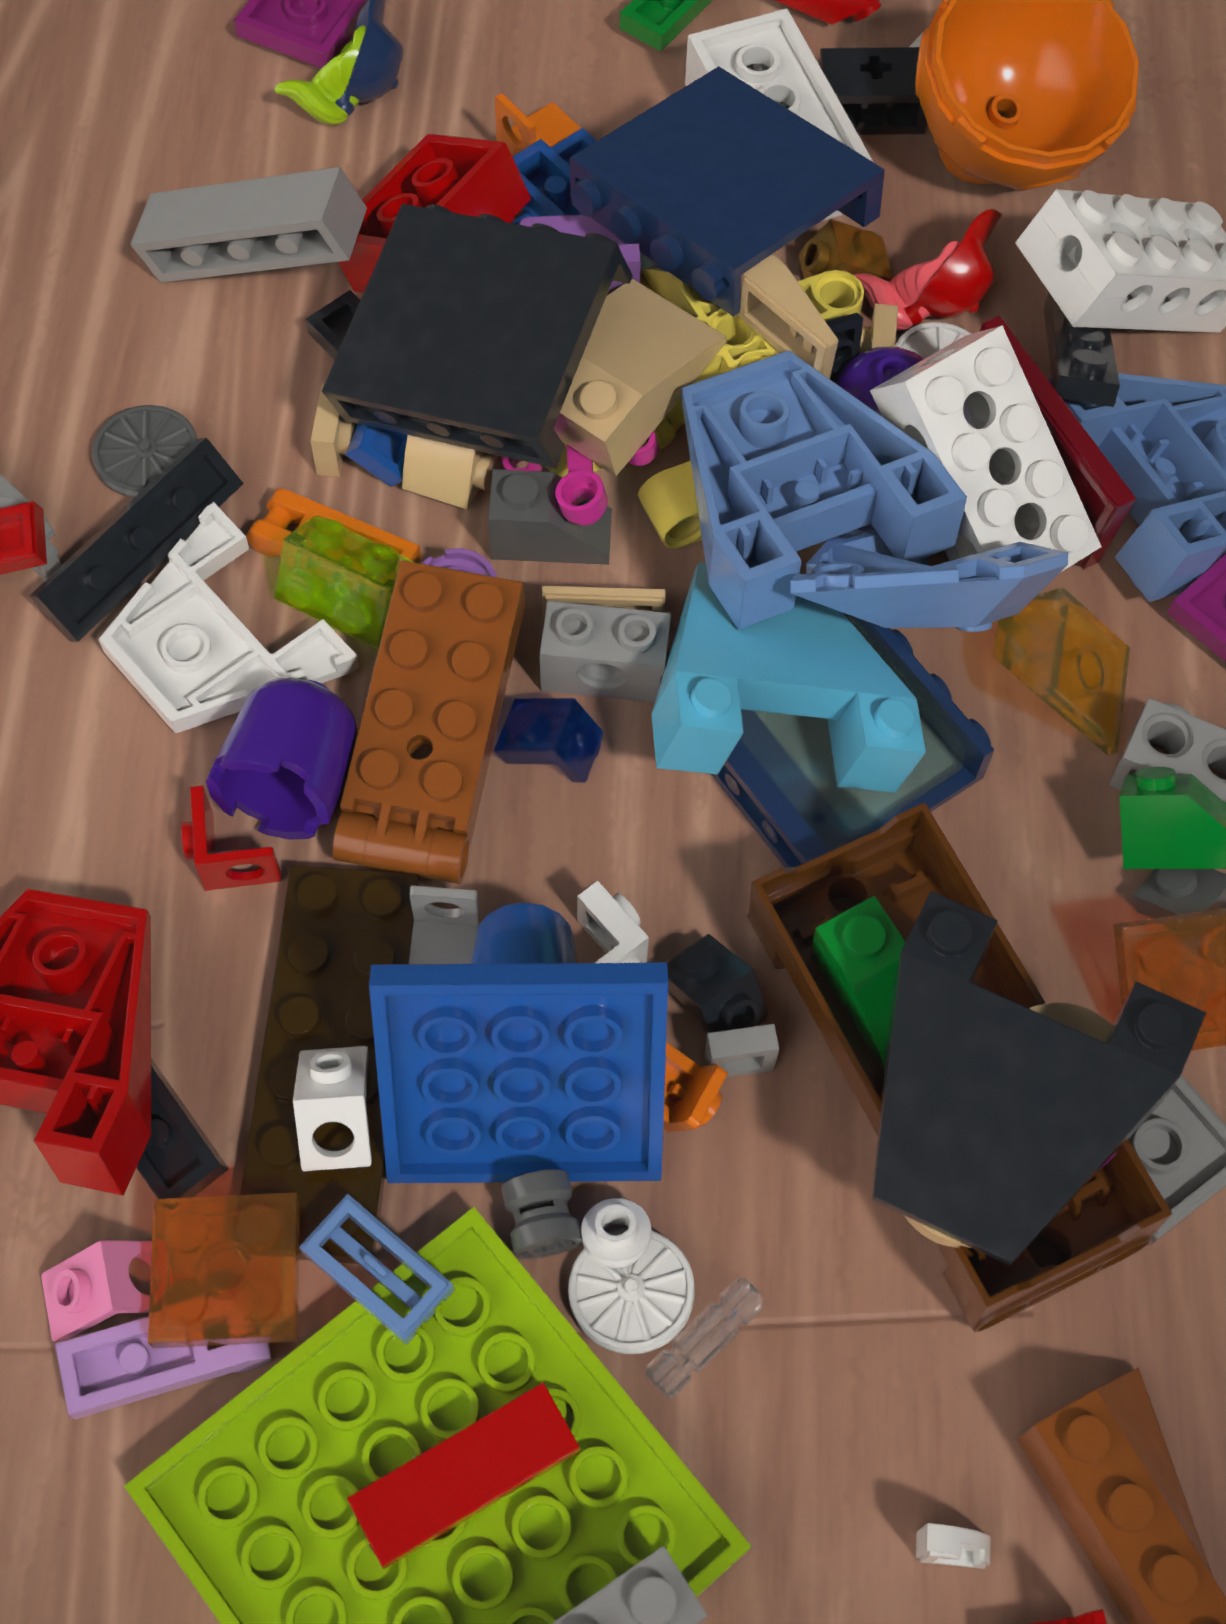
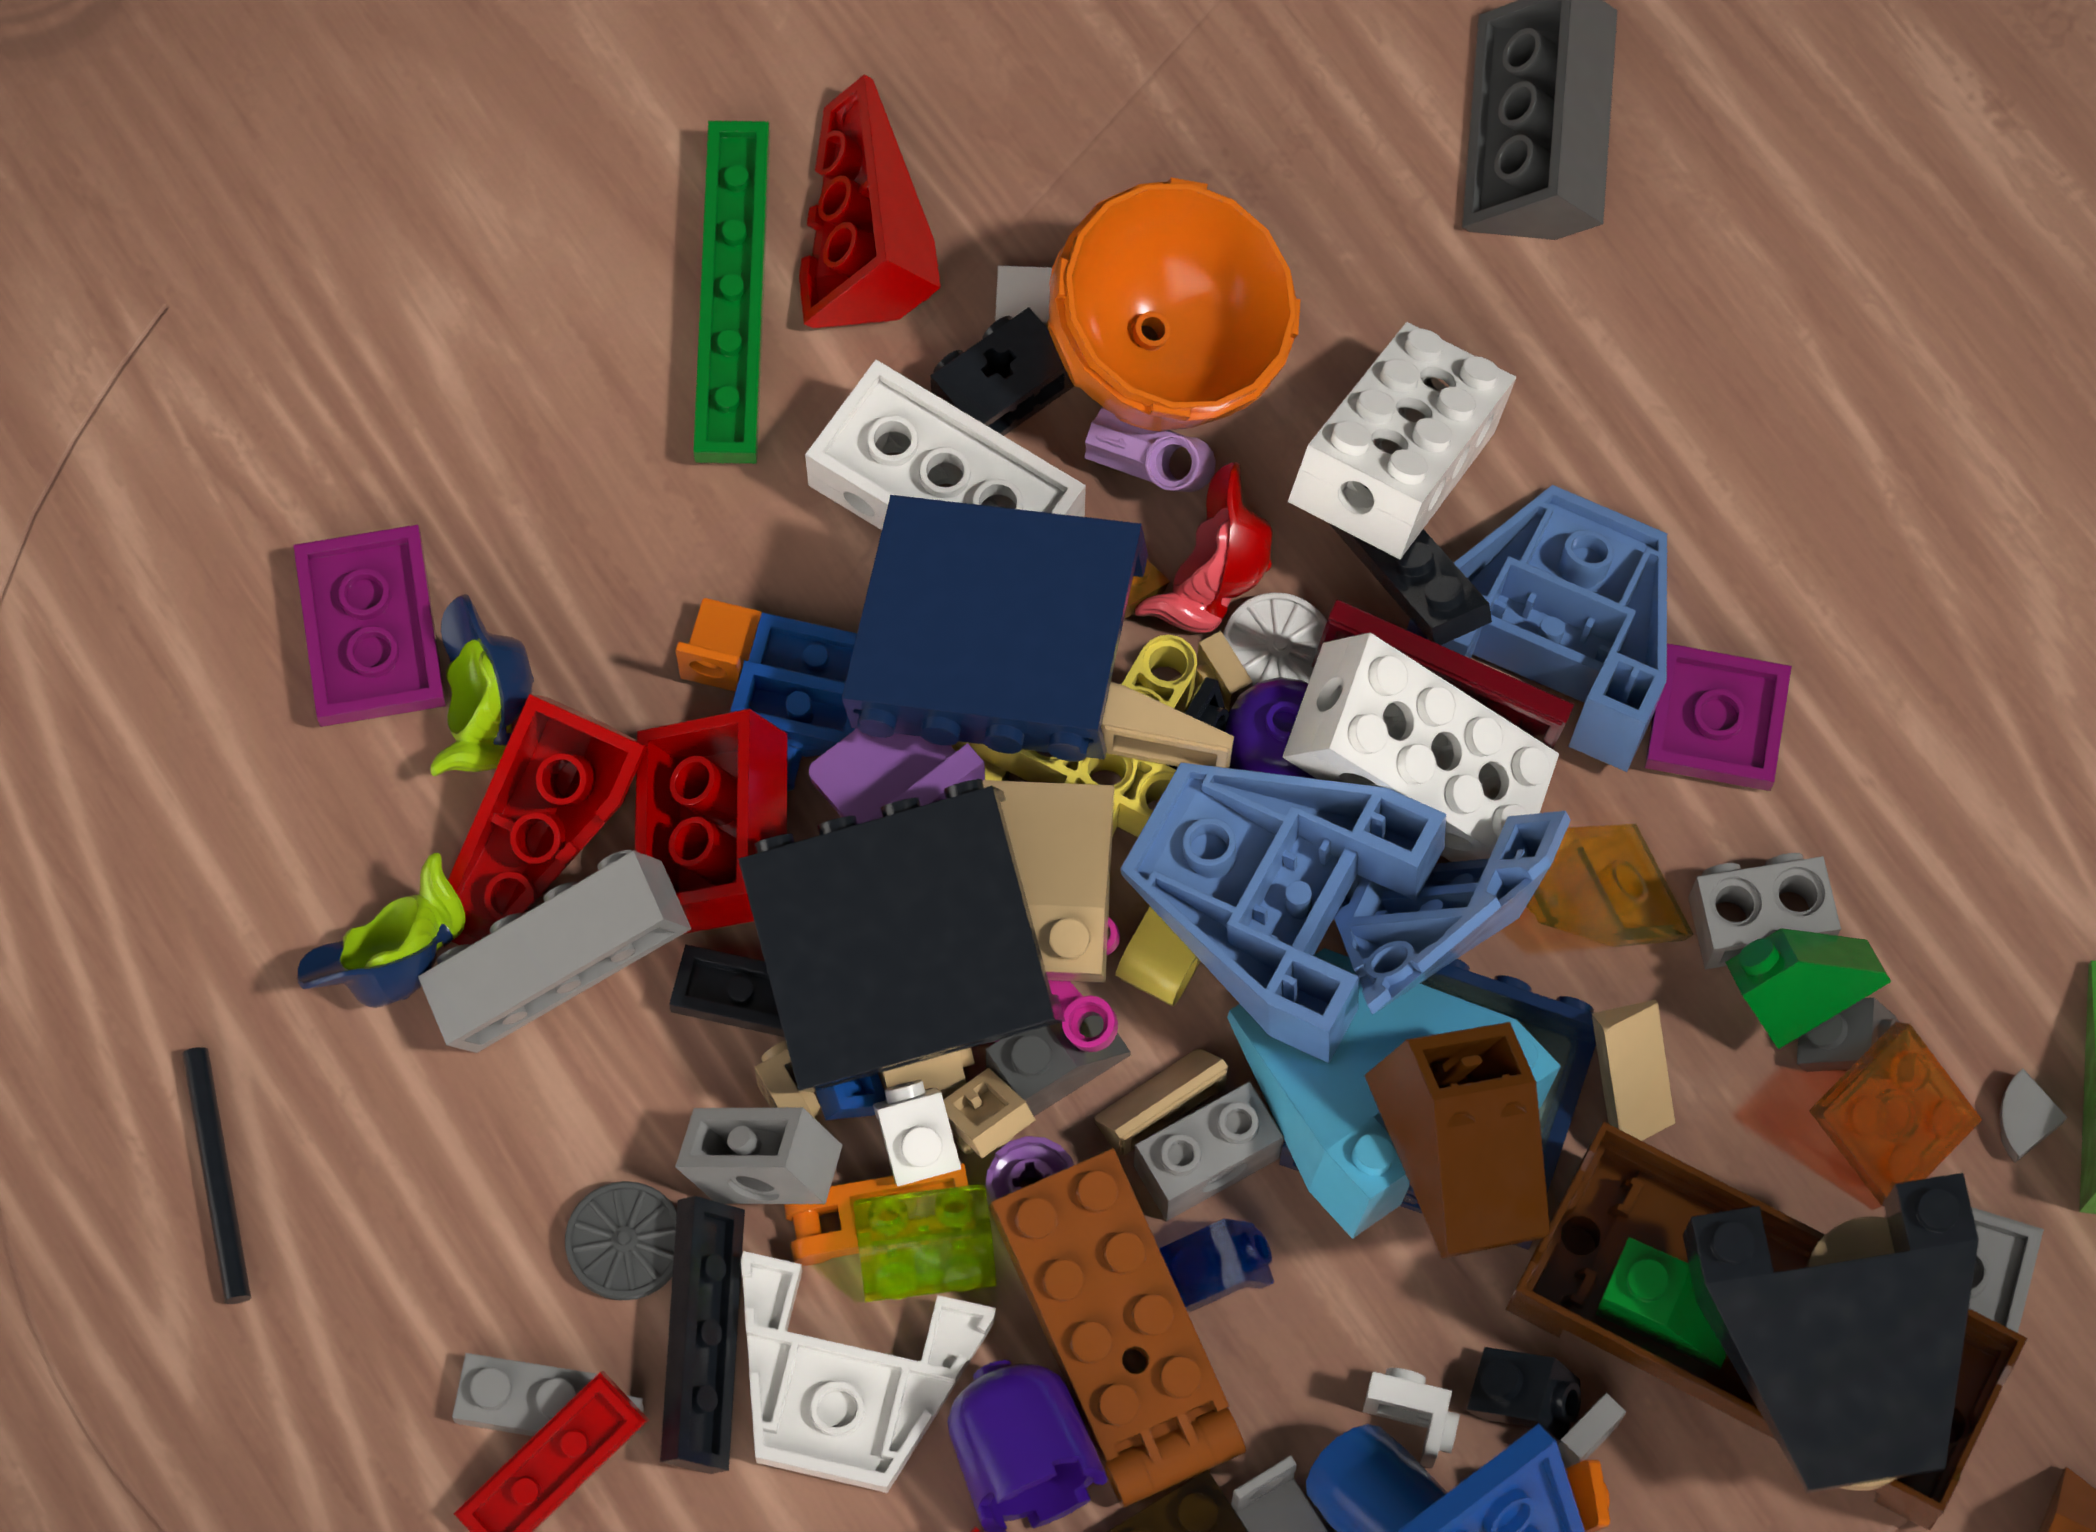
camera: 35 degrees left, 5 degrees up
none -> hair [297,852,465,1008]
none -> red wedge [448,694,648,945]
none -> light grey brick [675,1107,843,1204]
none -> white bracket [873,1080,961,1187]
none -> tan bracket [944,1068,1035,1158]
none -> lavender piece [1084,408,1216,492]
none -> reddish brown slope [1364,1022,1550,1259]
none -> tan slope [1592,1000,1675,1141]

